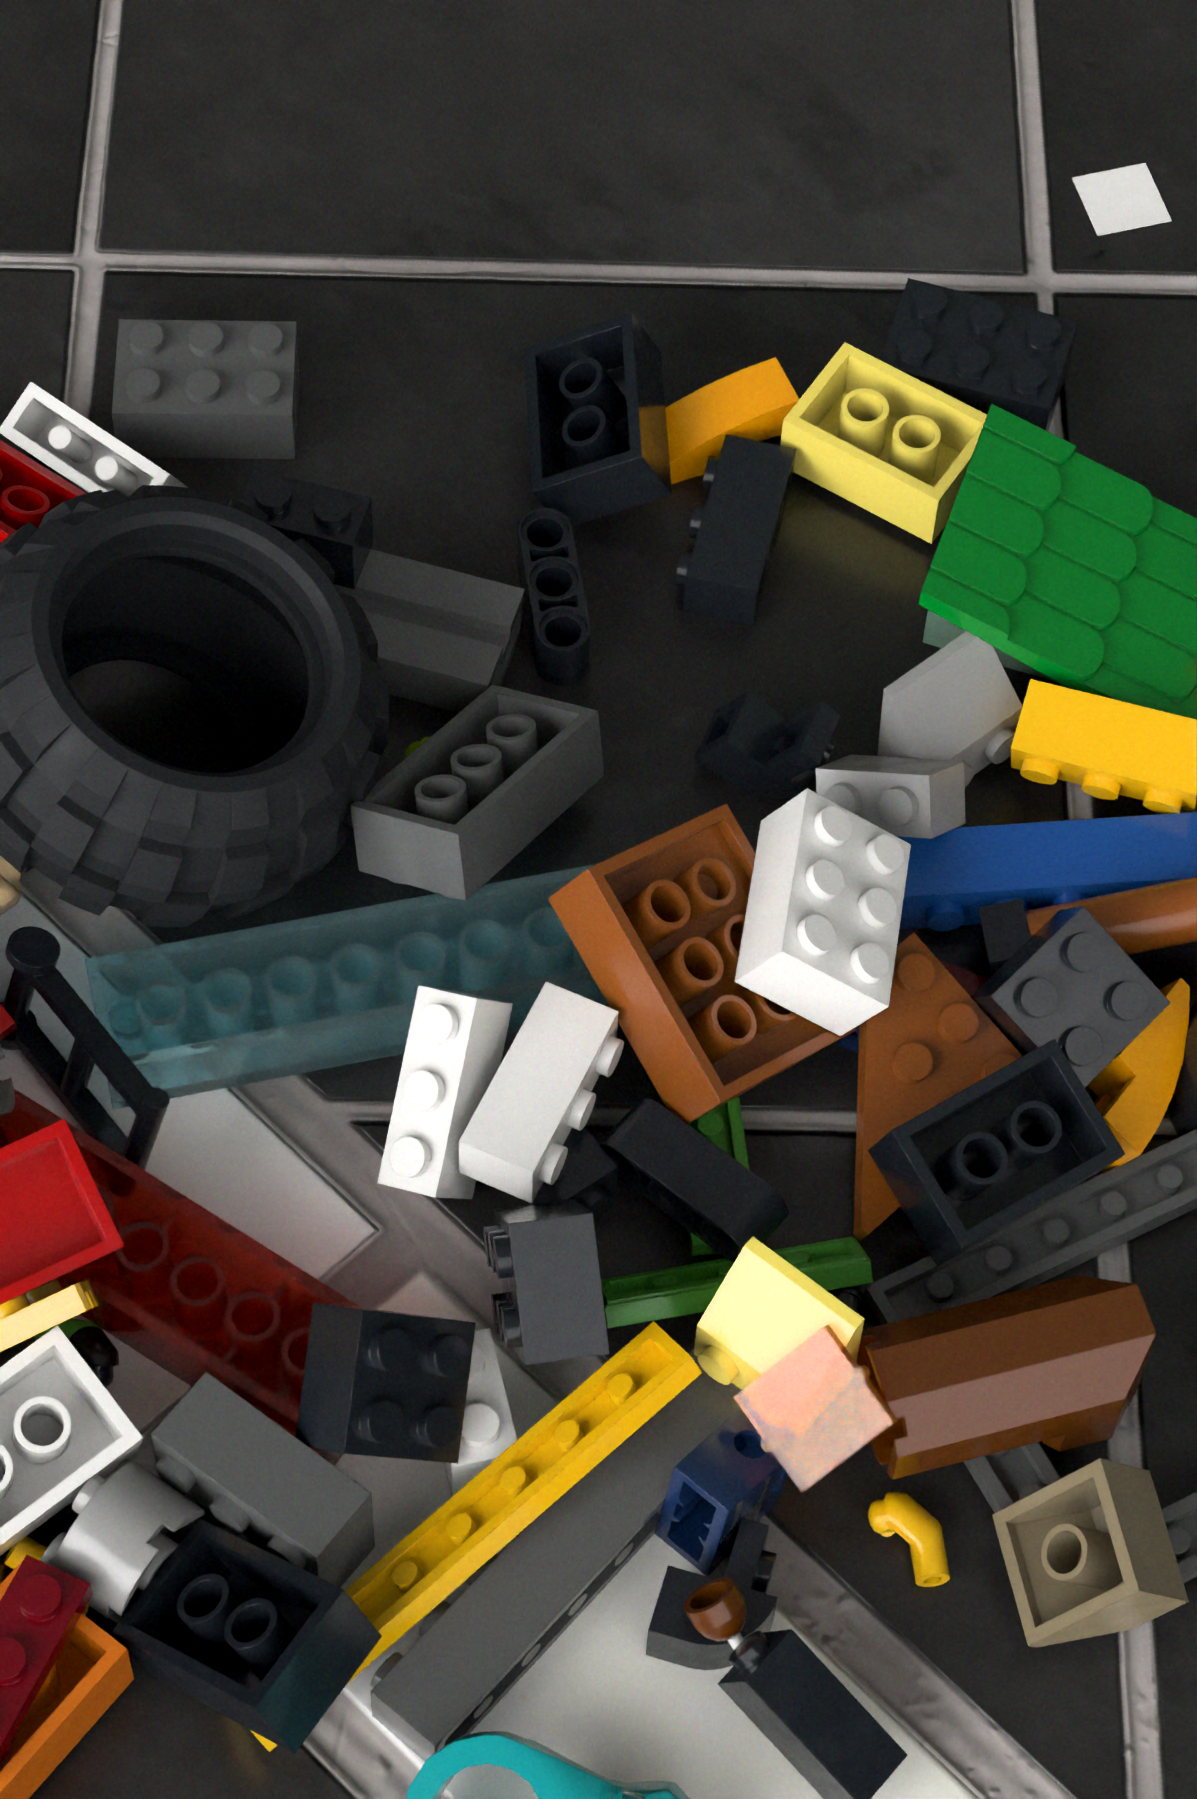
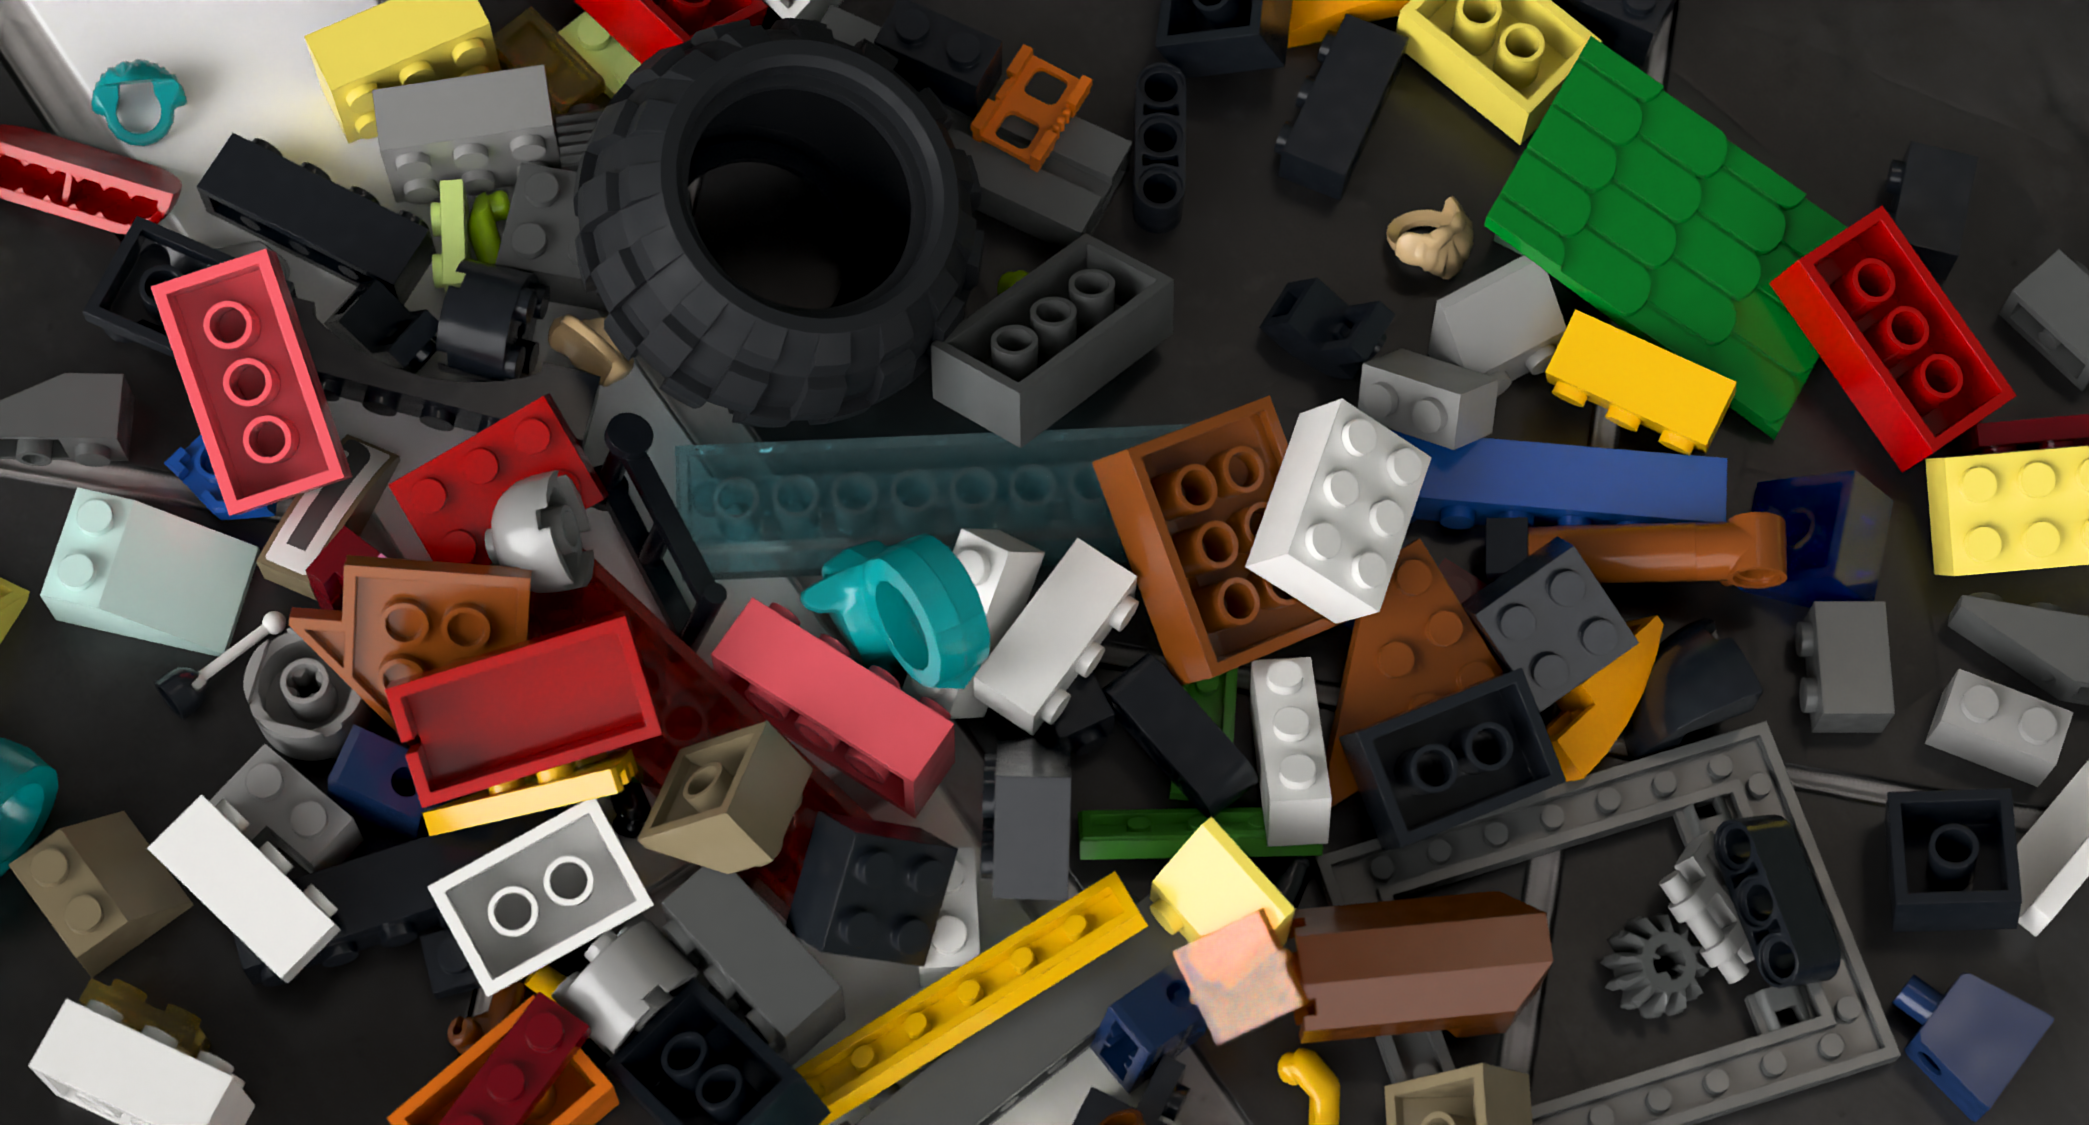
camera: 10 degrees right, 10 degrees up
none -> dark tan slope [637,721,813,874]
none -> coral brick [711,597,955,819]
none -> teal animal [800,533,990,689]
none -> orange piece [971,44,1093,173]
none -> white brick [1249,657,1332,847]
none -> tan piece [1387,196,1474,280]

